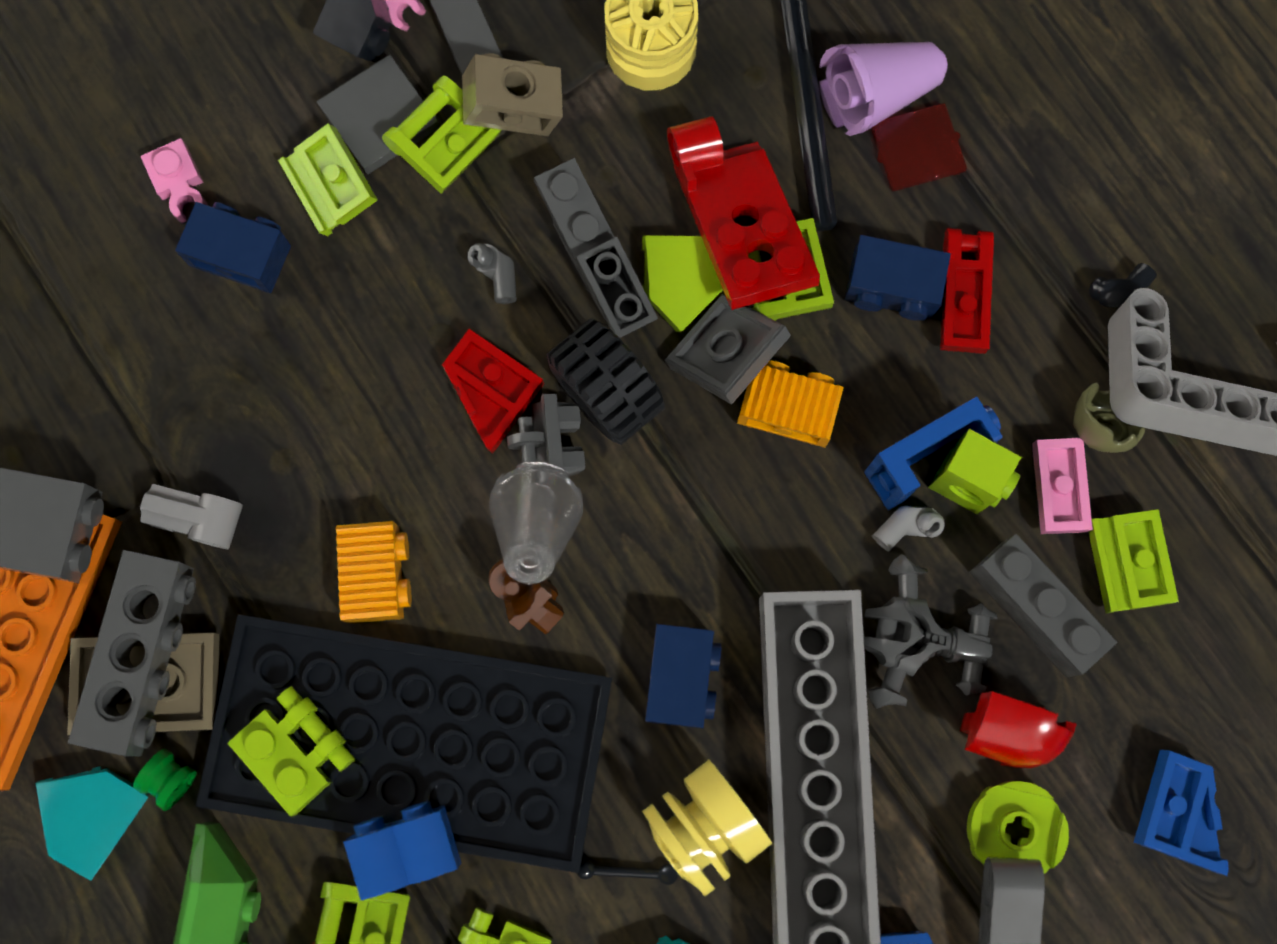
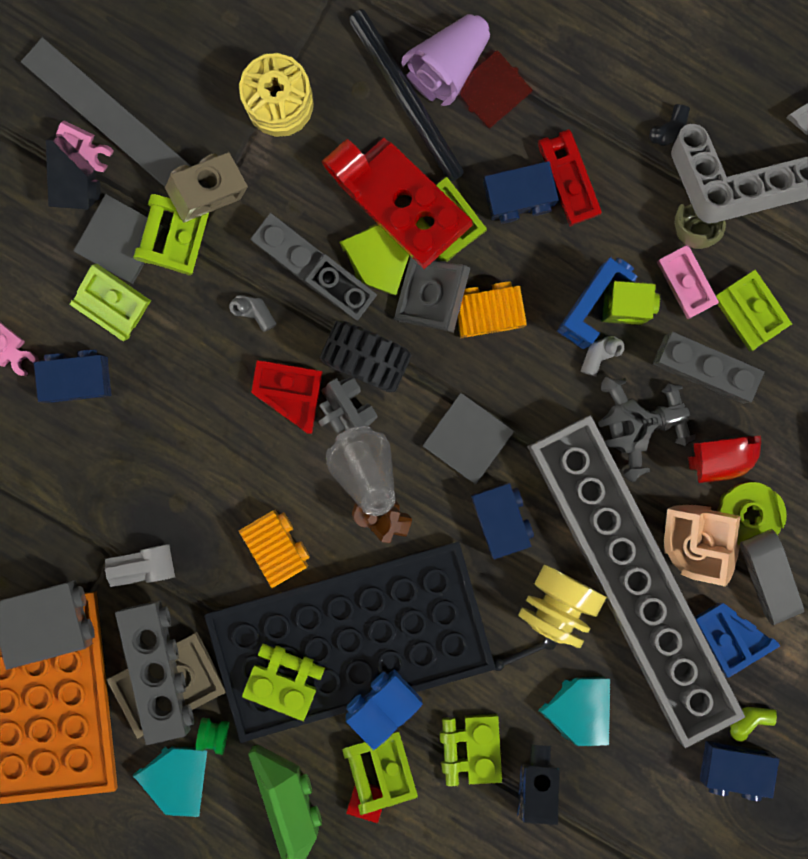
camera: 25 degrees left, 10 degrees up
none -> dark grey tile [423,393,514,485]
none -> light nougat brick [664,505,740,586]

